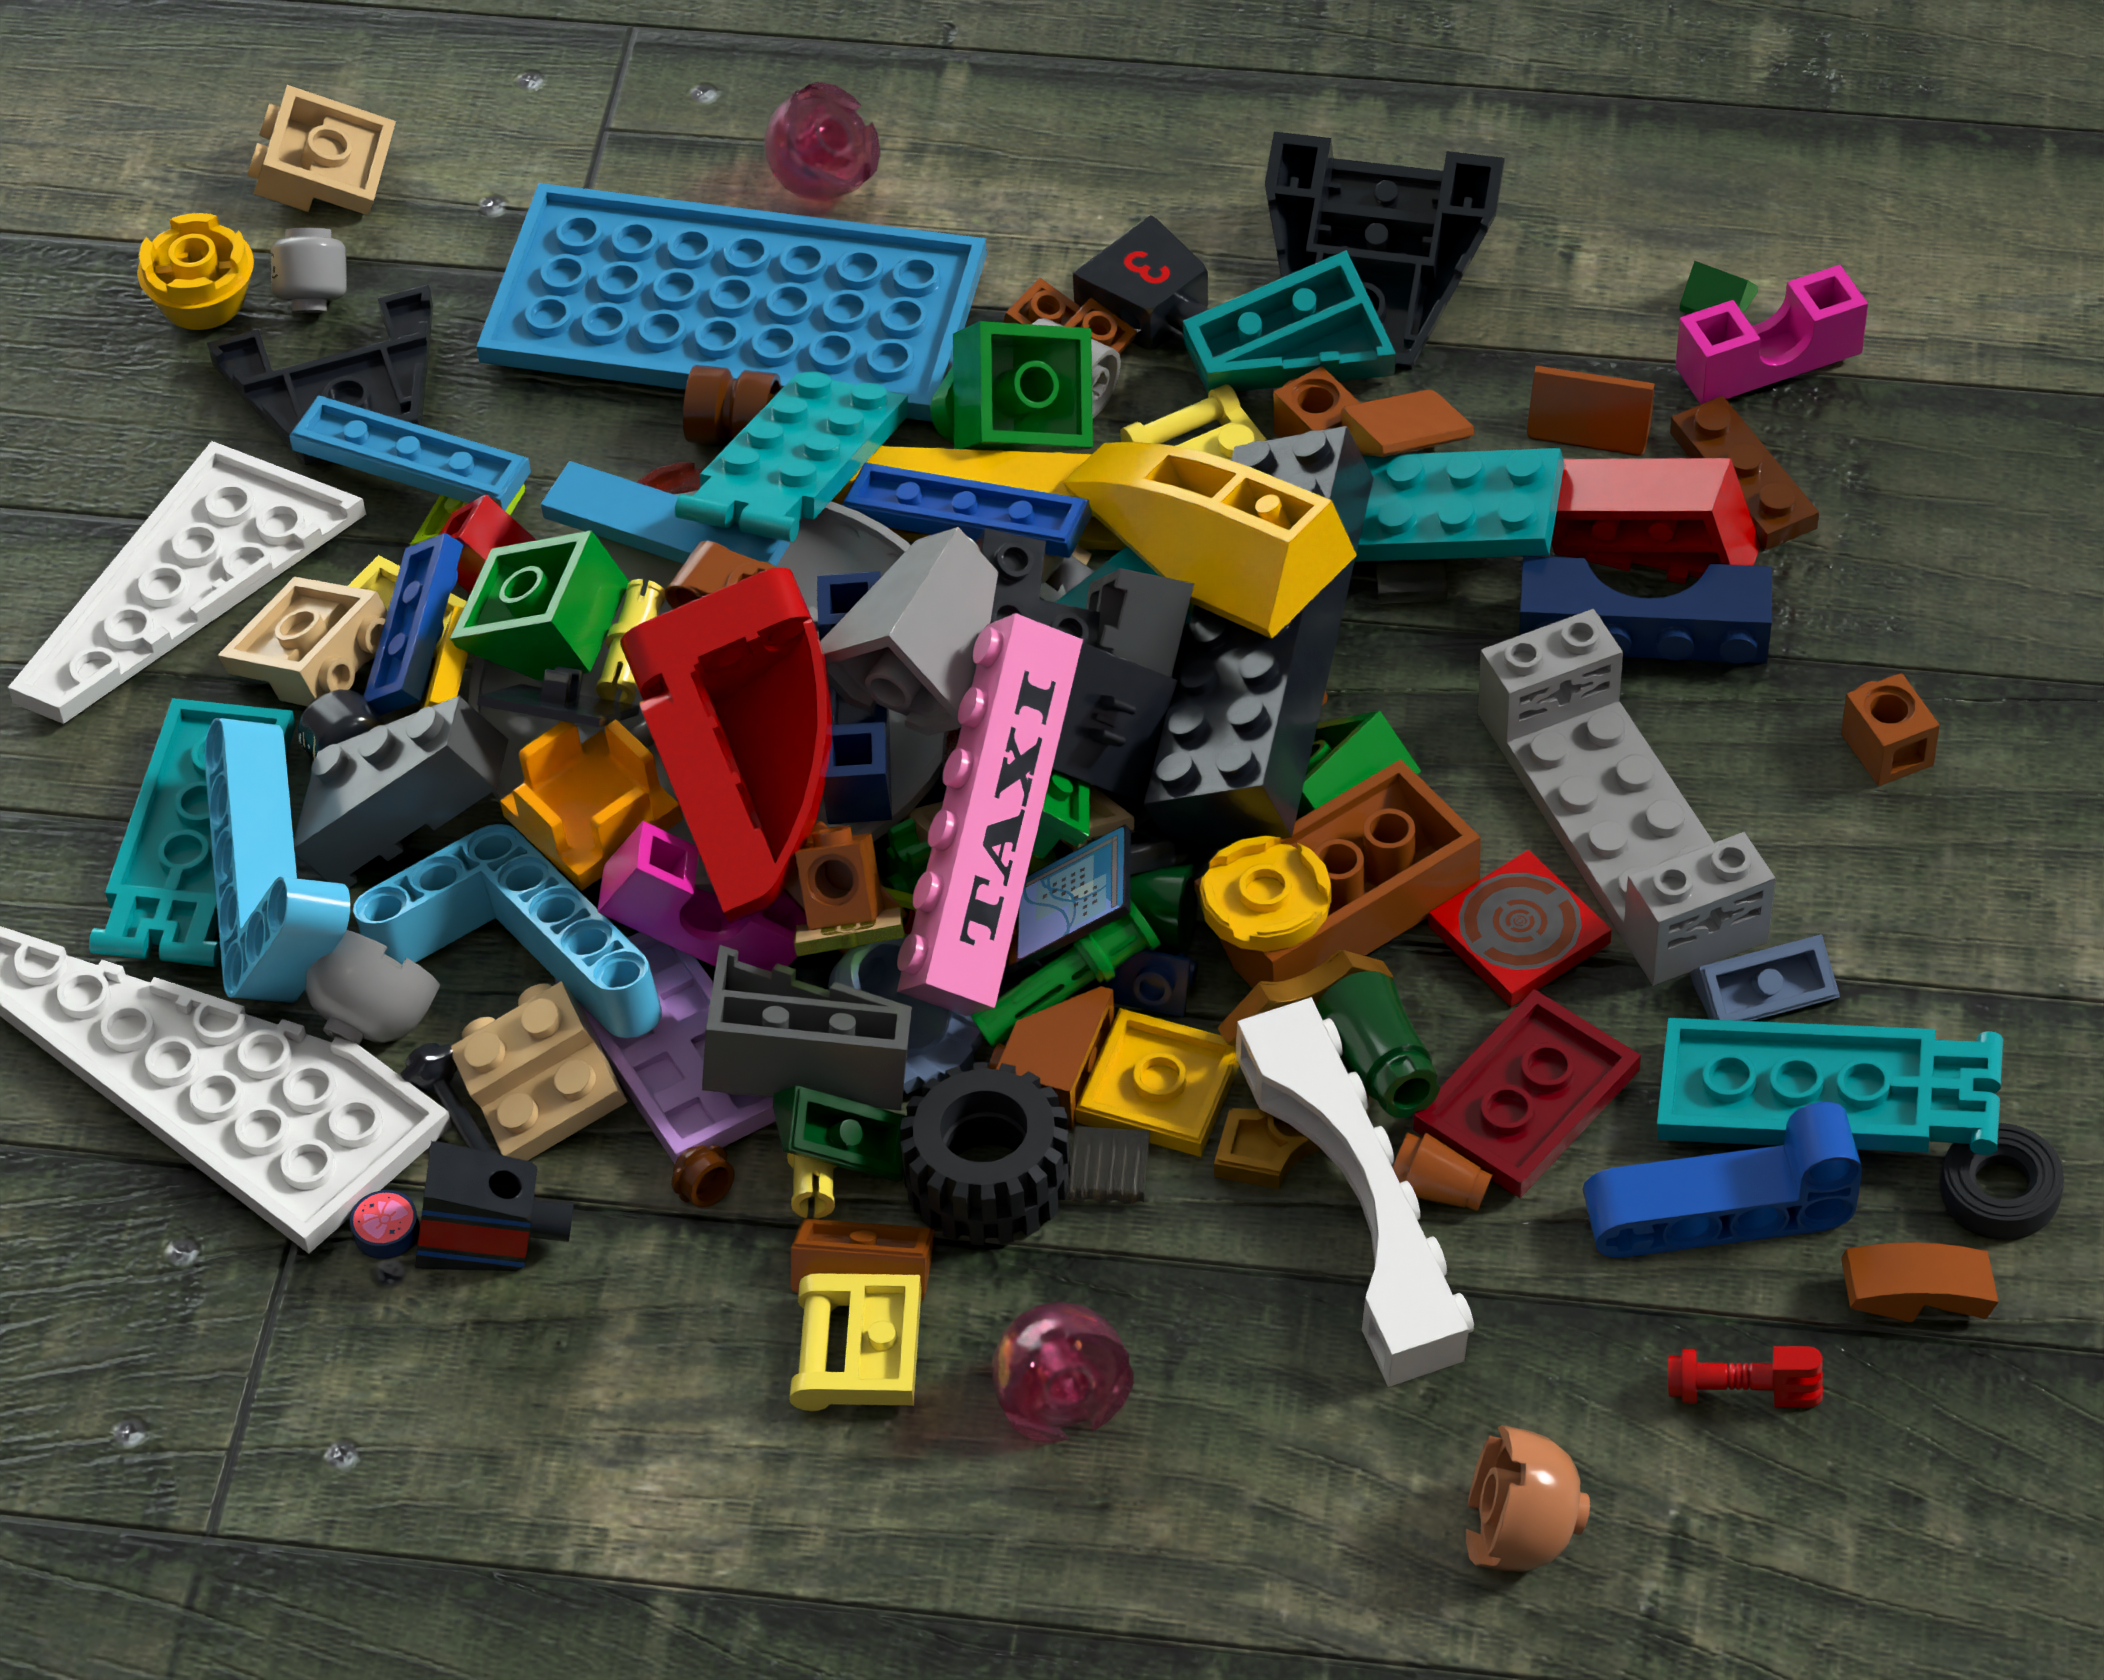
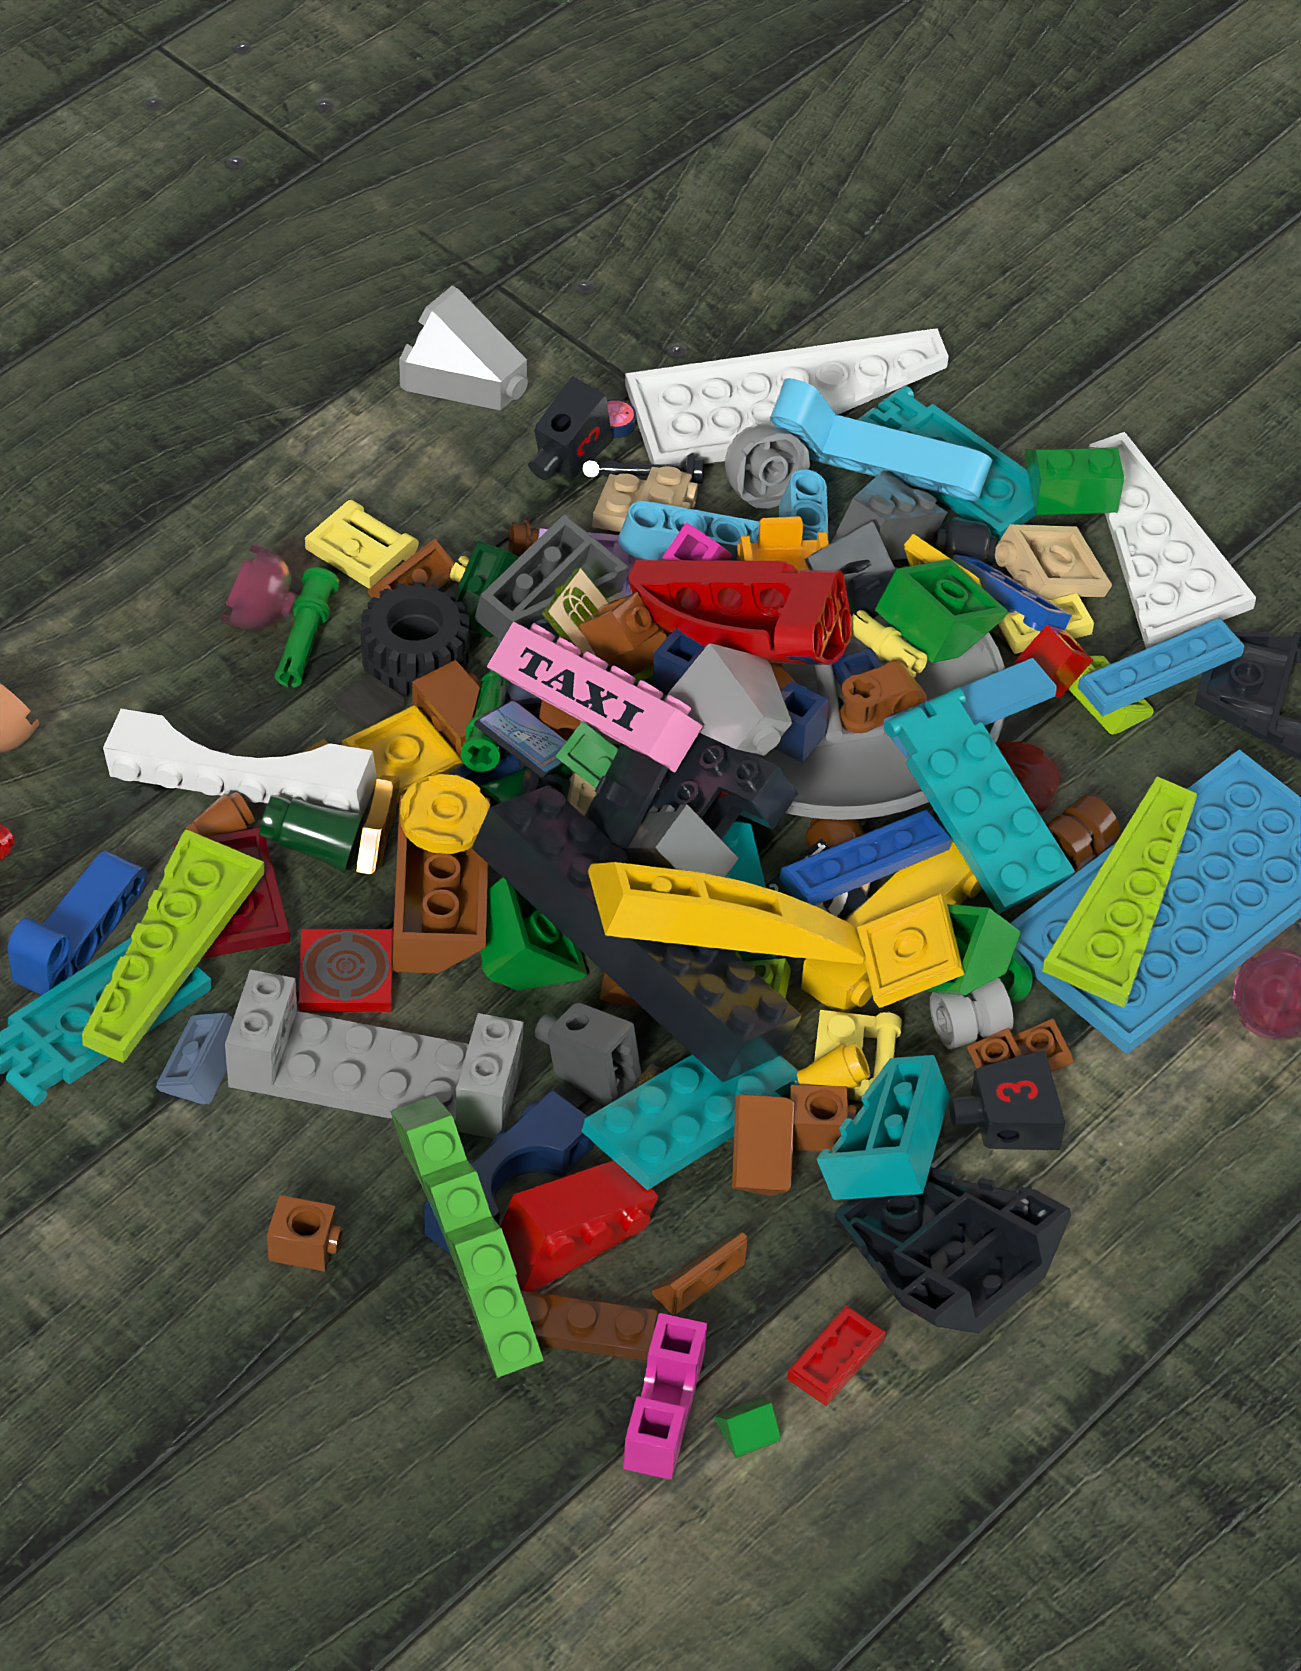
camera: 120 degrees right, 0 degrees up
none -> lime wing [82,829,264,1063]
none -> green pin [275,567,340,688]
none -> bright green arch [390,1095,544,1378]
none -> light grey slope [399,286,528,411]
none -> dark grey torso [535,1003,642,1107]
none -> red plate [787,1305,886,1406]
none -> yellow cone [797,1043,870,1089]
none -> yellow tile [857,893,965,1008]
none -> green slope [1024,447,1124,515]
none -> lime wing [1042,776,1197,1008]

